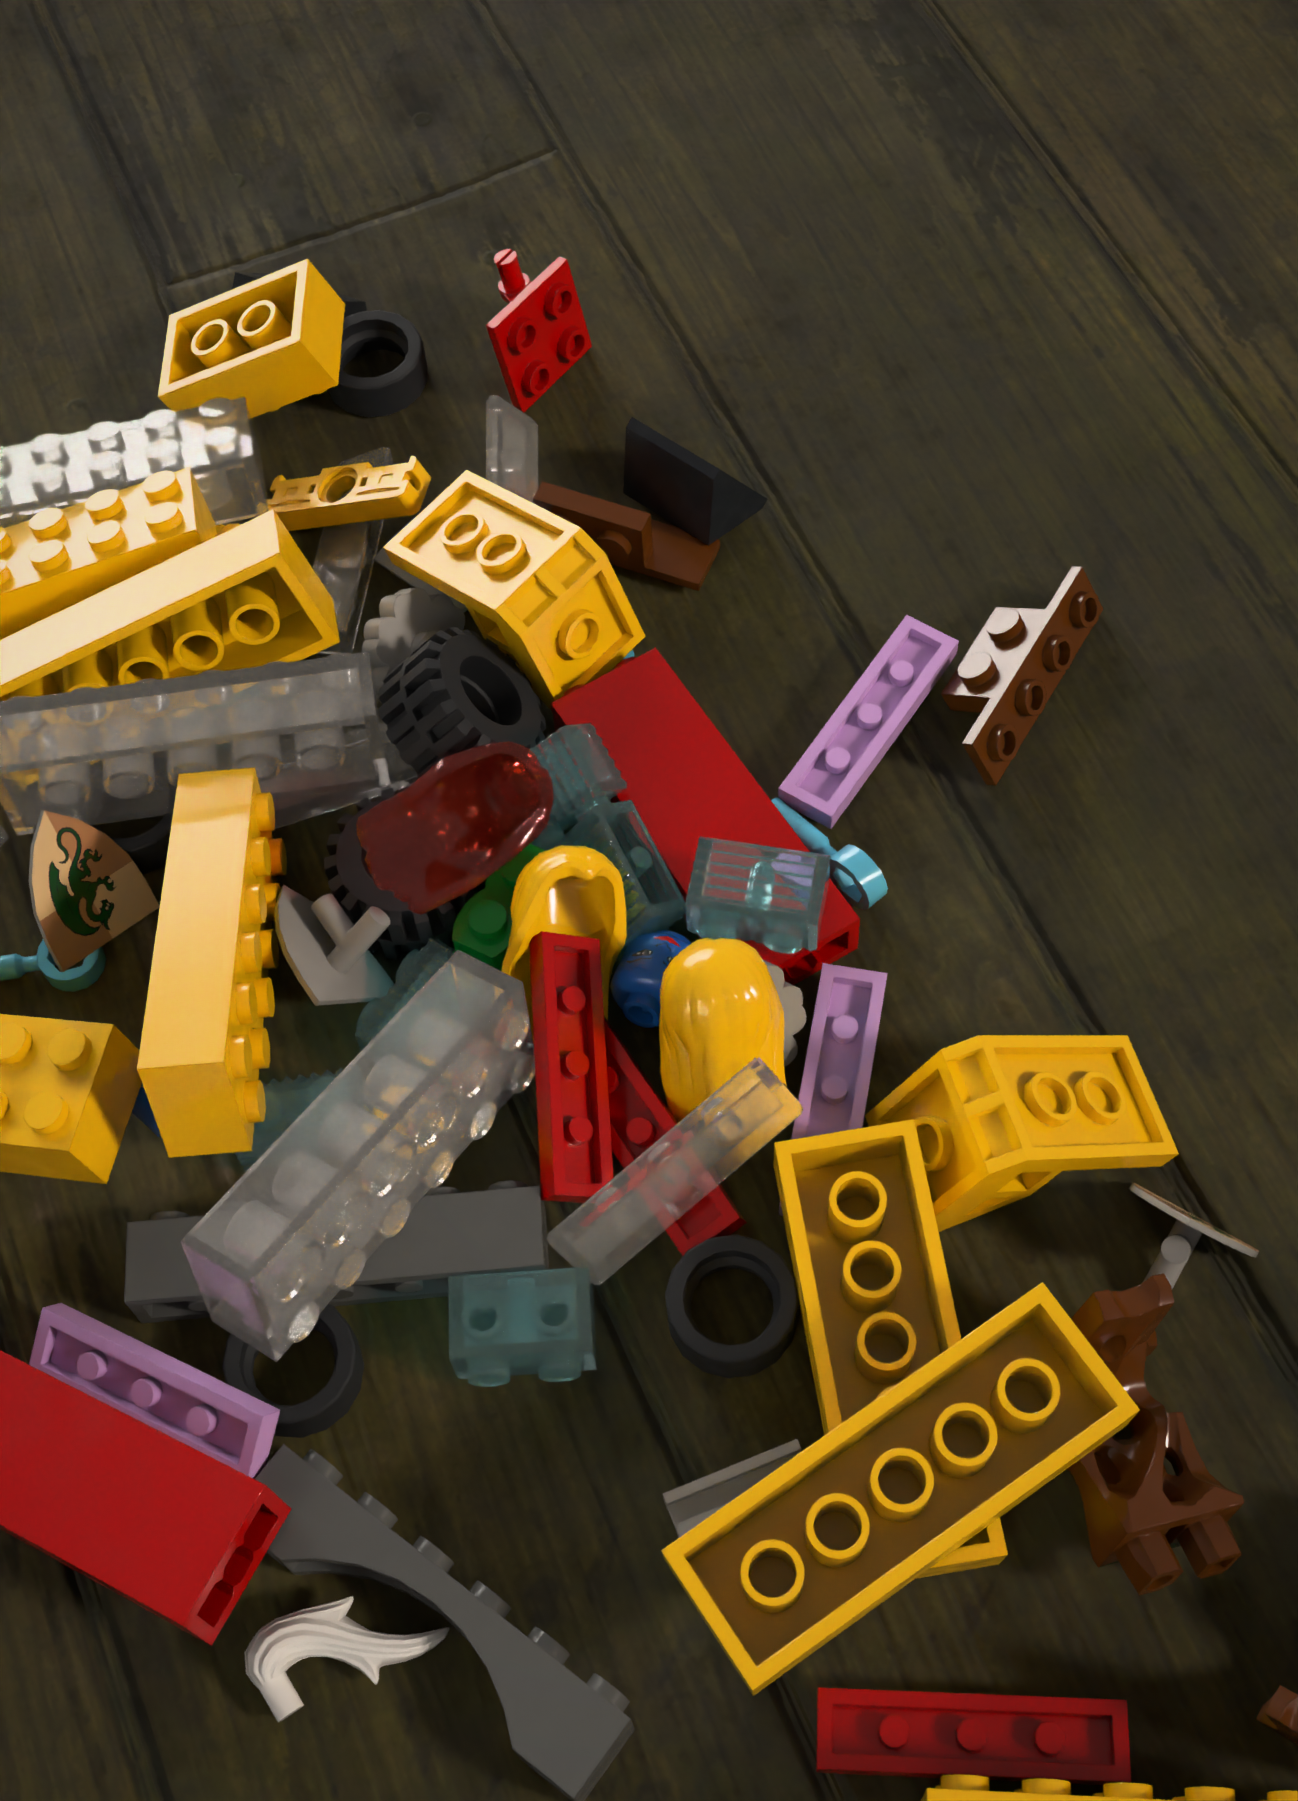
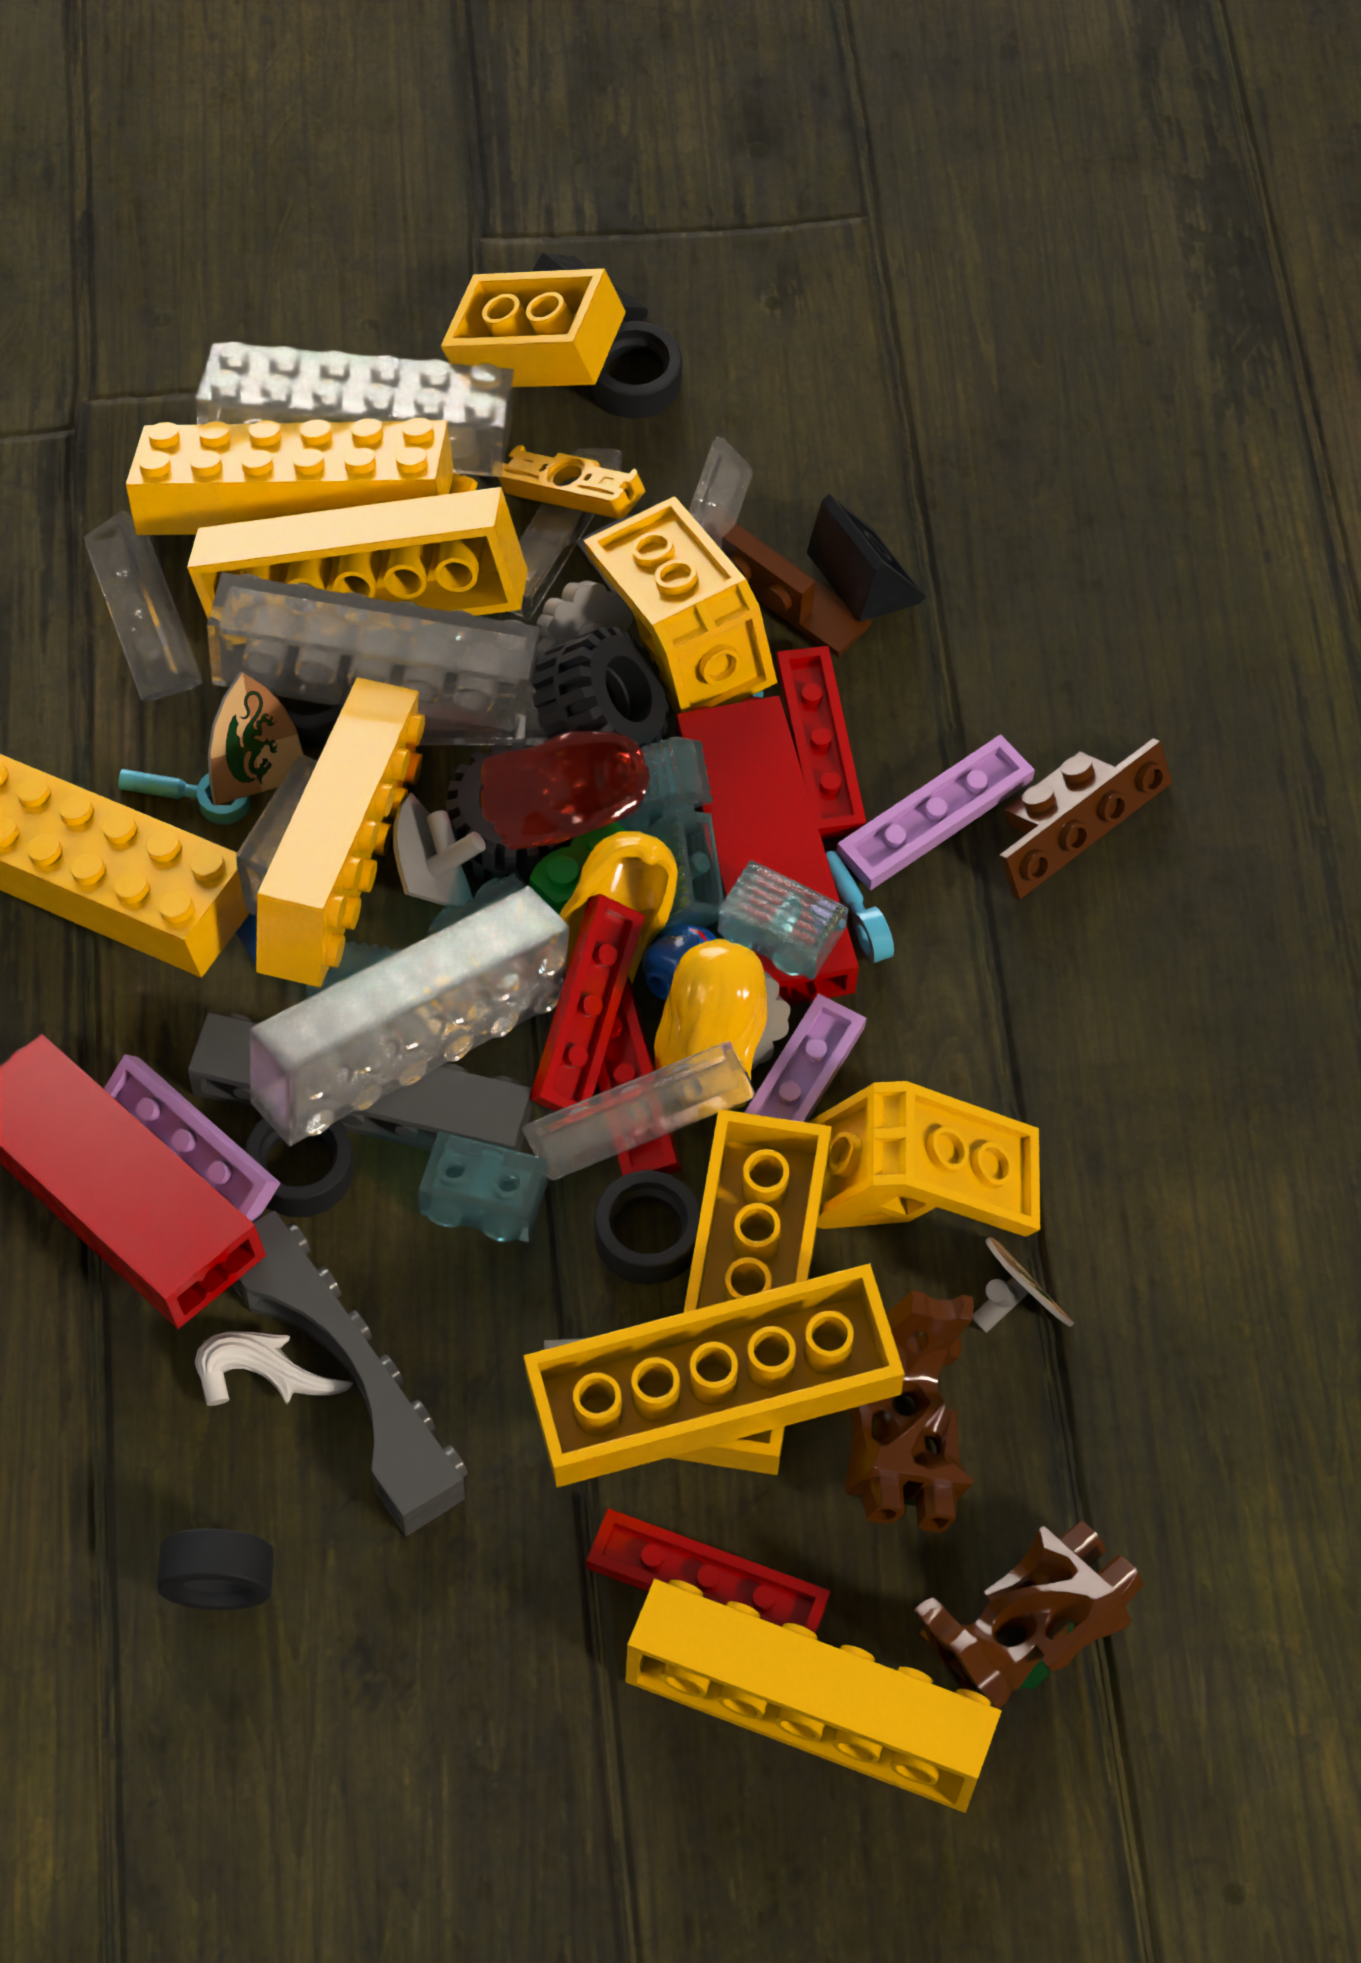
camera: 10 degrees right, 0 degrees up
red plate [486,249,592,414] -> none
none -> clear slope [236,754,318,916]
none -> red plate [776,646,867,839]

